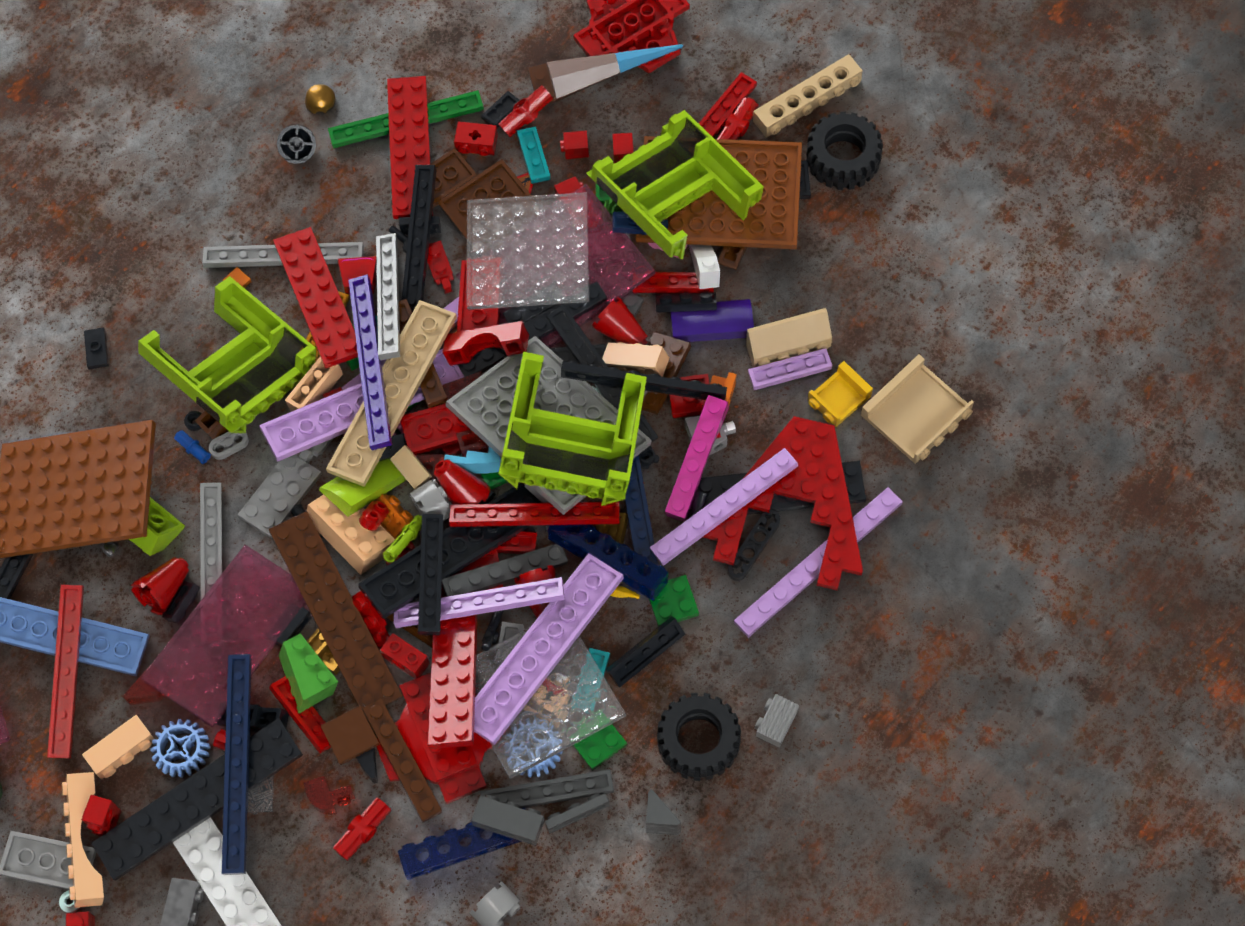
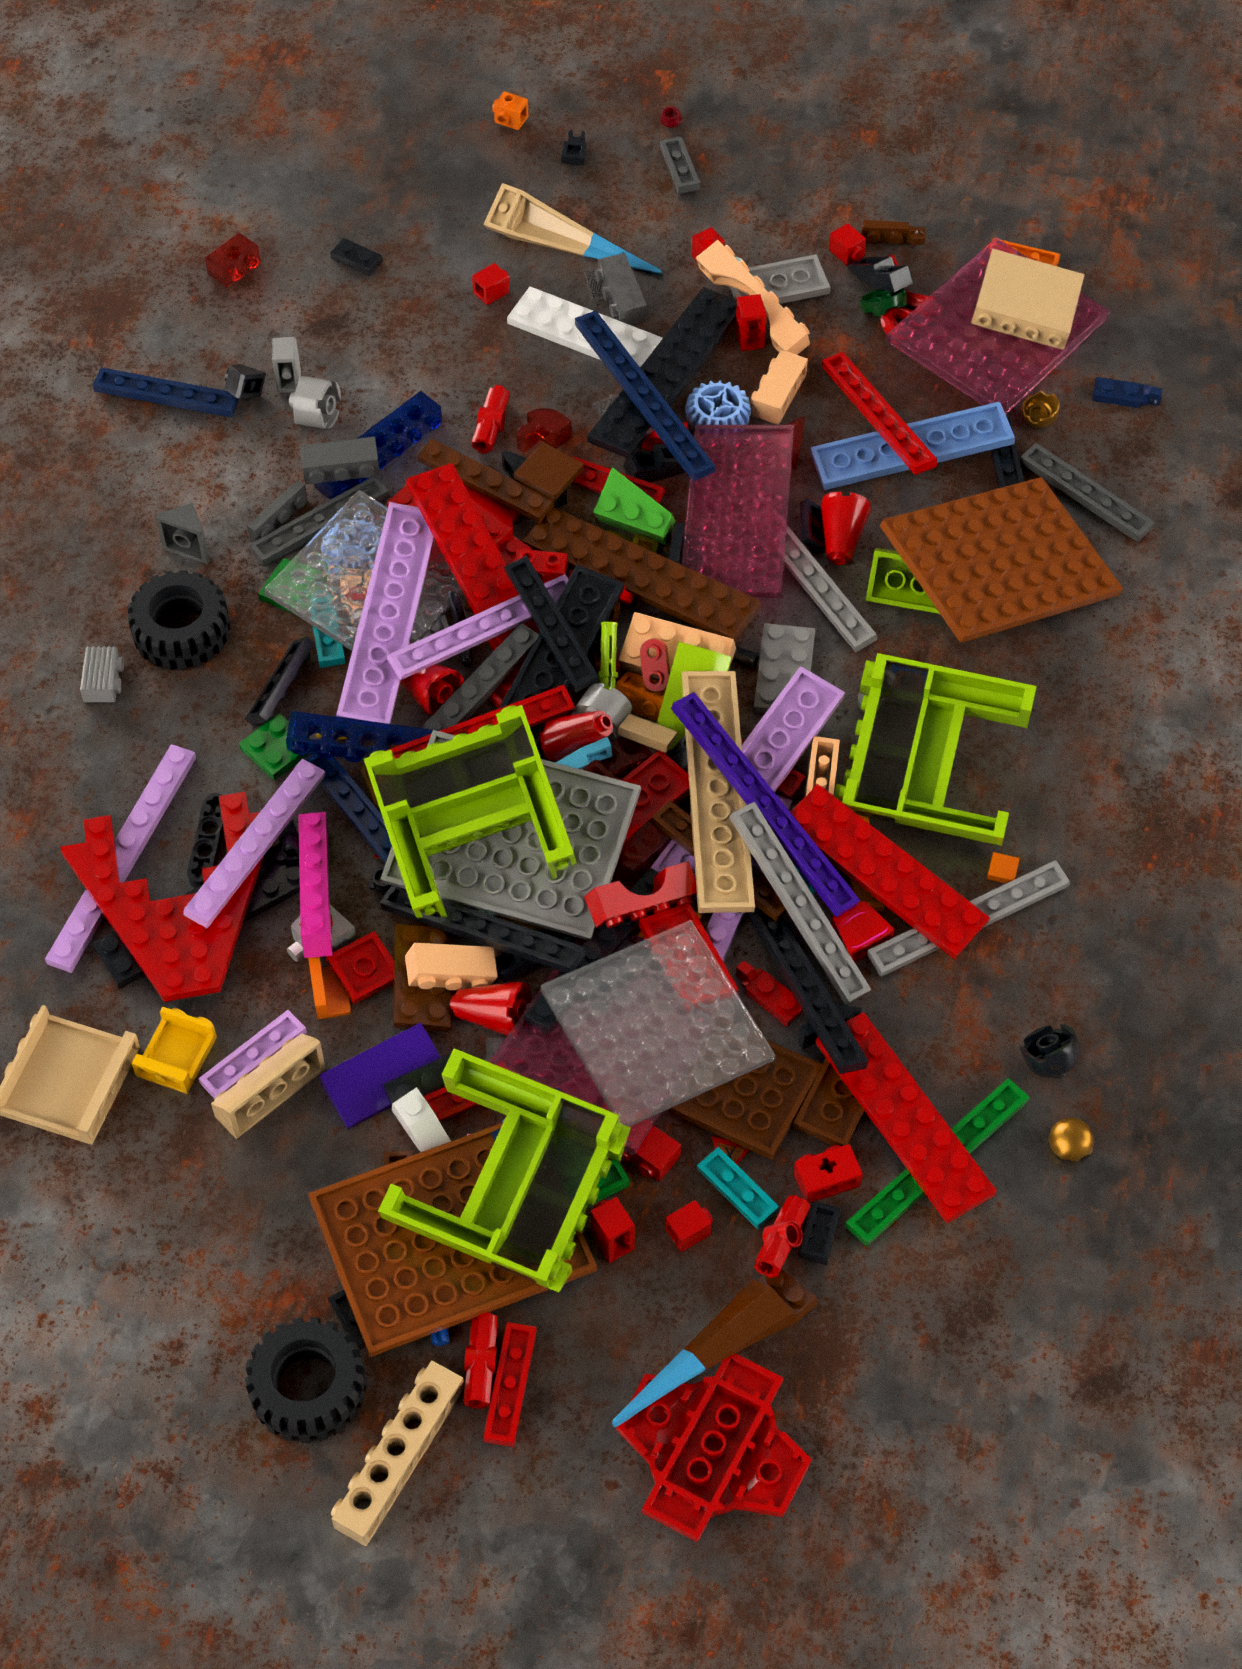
camera: 150 degrees right, 10 degrees down
black plate [84,327,109,370] -> none
black plate [561,361,727,400] -> none

